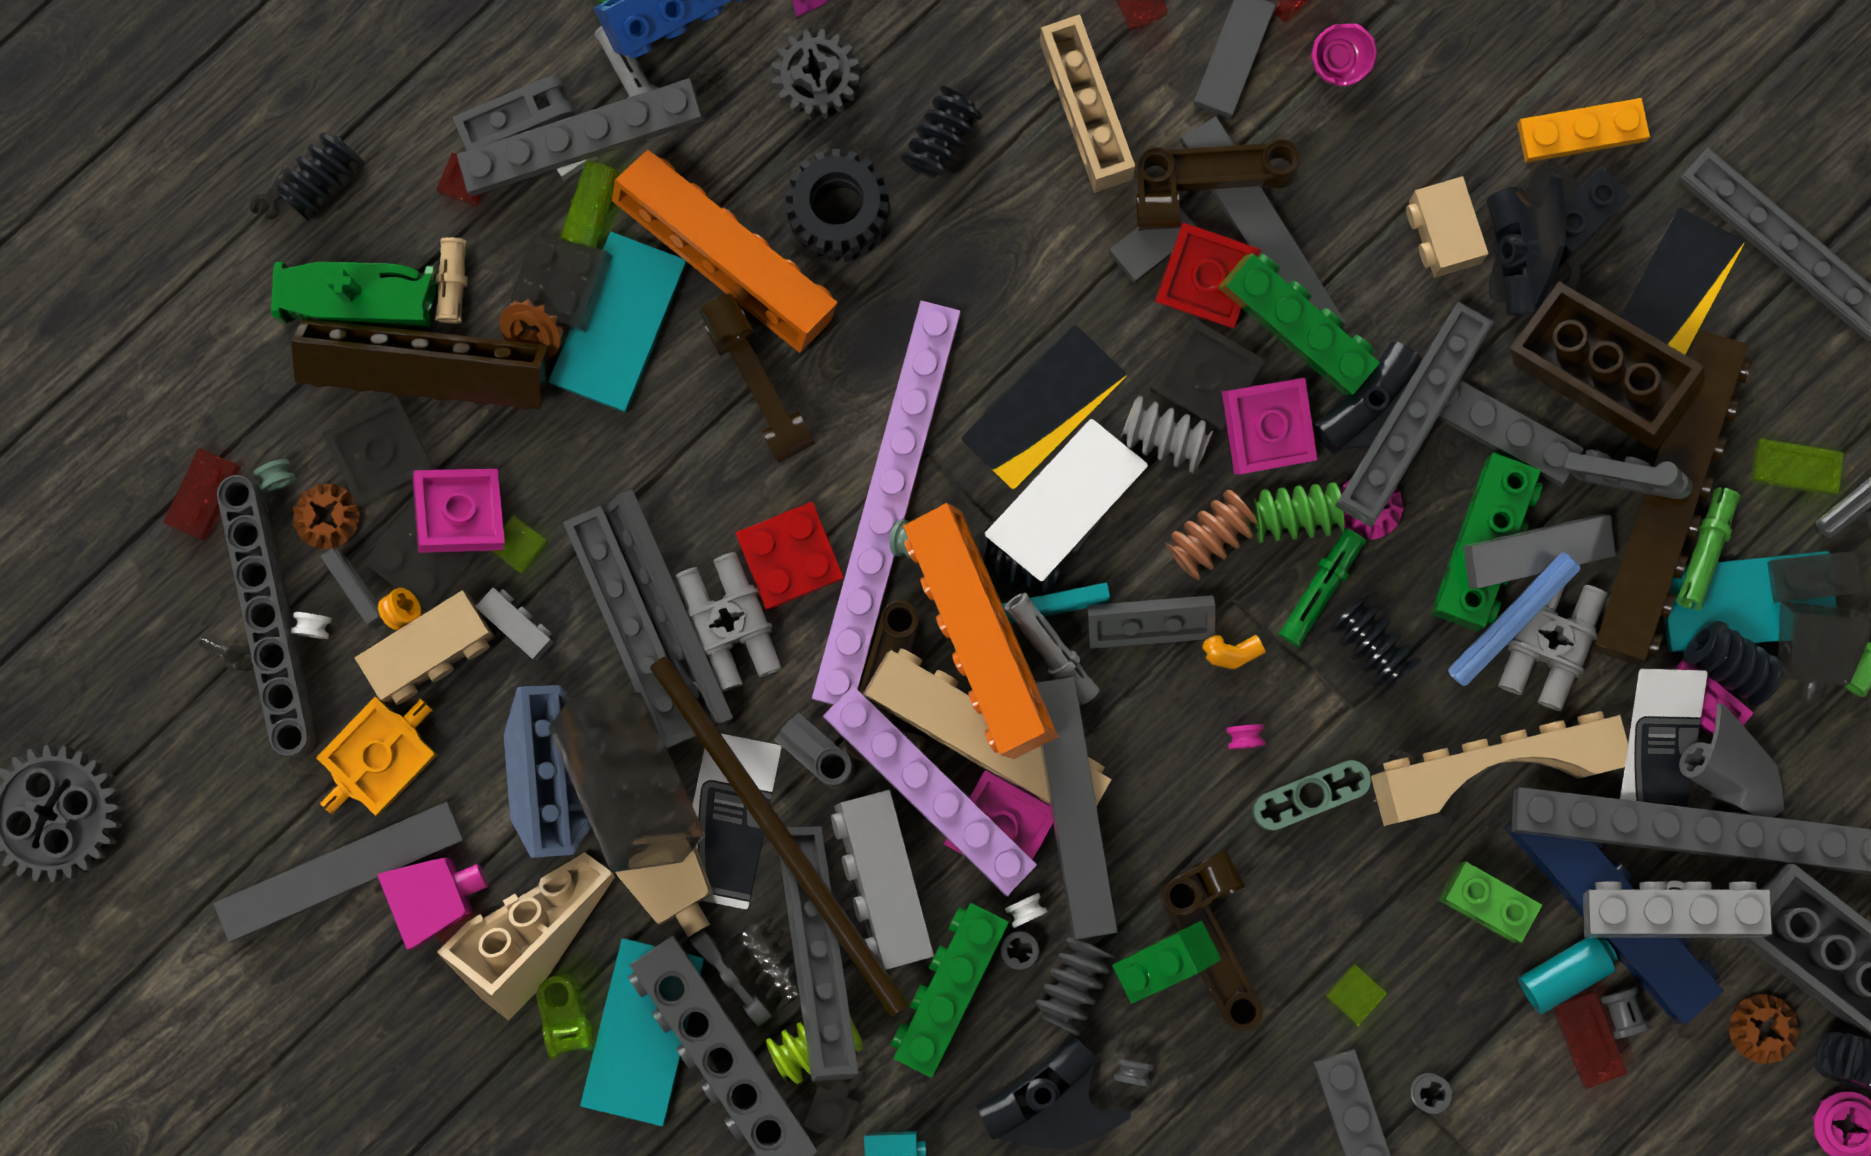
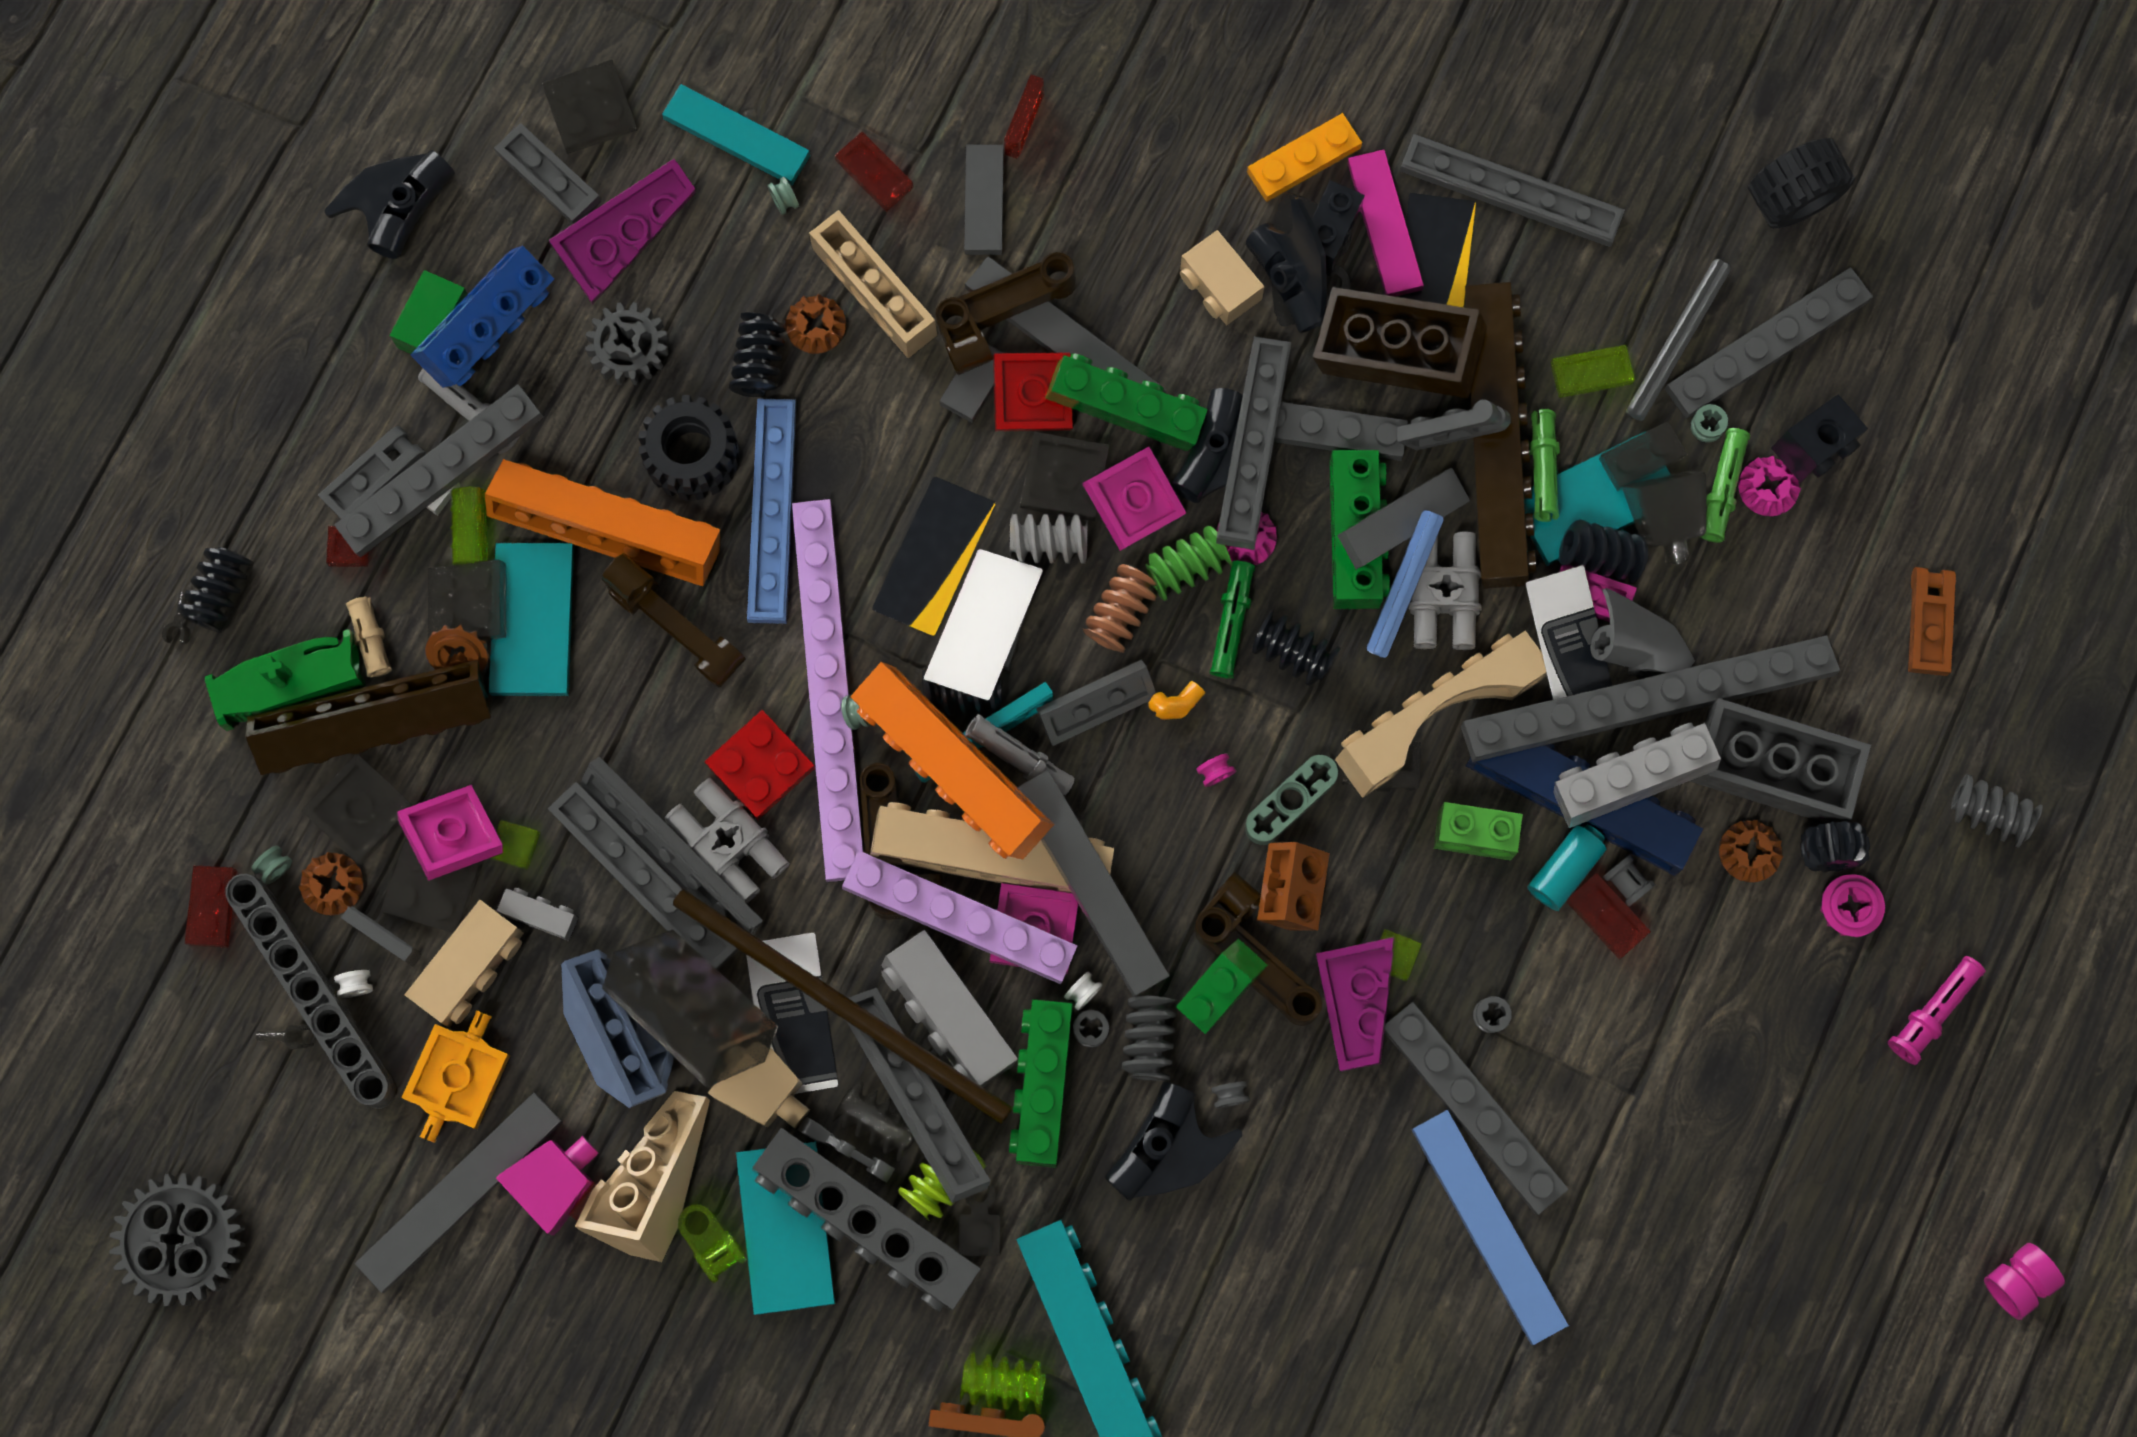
camera: 30 degrees left, 5 degrees down
light orange bush [378,588,421,630] -> none
dark grey piece [775,712,855,789] -> none
dark pink hair [1311,23,1377,86] -> none
none -> medium blue tile [747,399,796,624]
none -> dark orange gear [785,293,846,354]
none -> dark orange brick [1257,842,1330,931]
none -> magenta wing [1316,937,1396,1072]
none -> dark pink tile [1347,150,1424,297]

